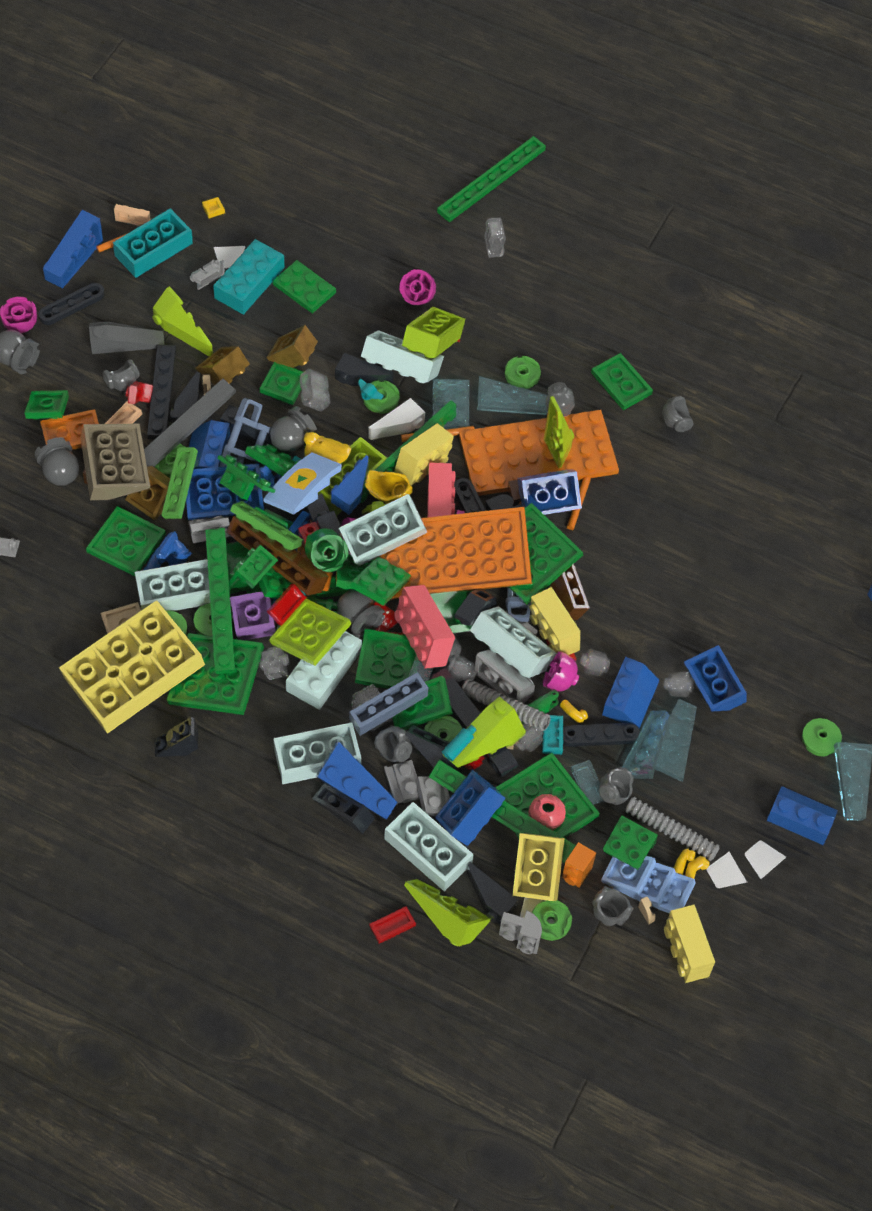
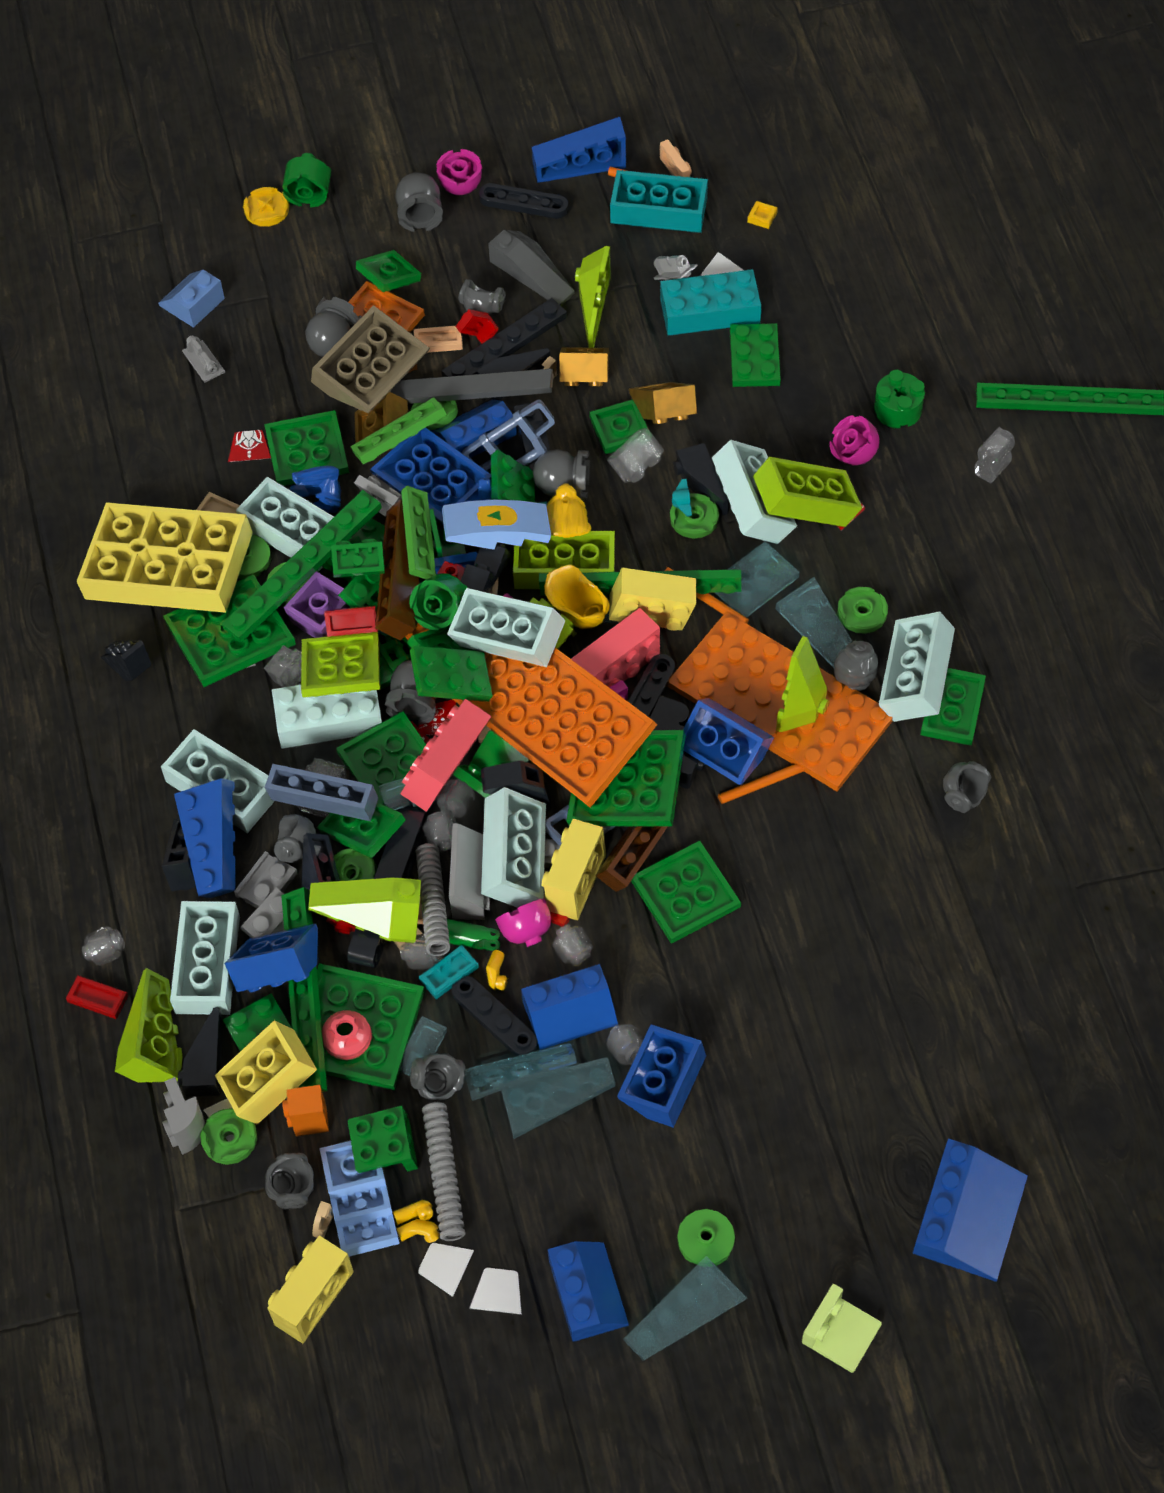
camera: 55 degrees right, 0 degrees up
green bracket [217,454,276,500] -> none
blue slope [331,455,369,515] -> none
white slope [368,398,425,440] -> none
teal cylinder [442,725,477,762] -> none
none -> clear head [82,926,125,966]
none -> green plate [223,993,291,1052]
none -> red sticker [228,430,271,462]
none -> green plate [631,841,741,944]
none -> green brick [874,370,925,428]
none -> light aqua brick [879,612,955,722]

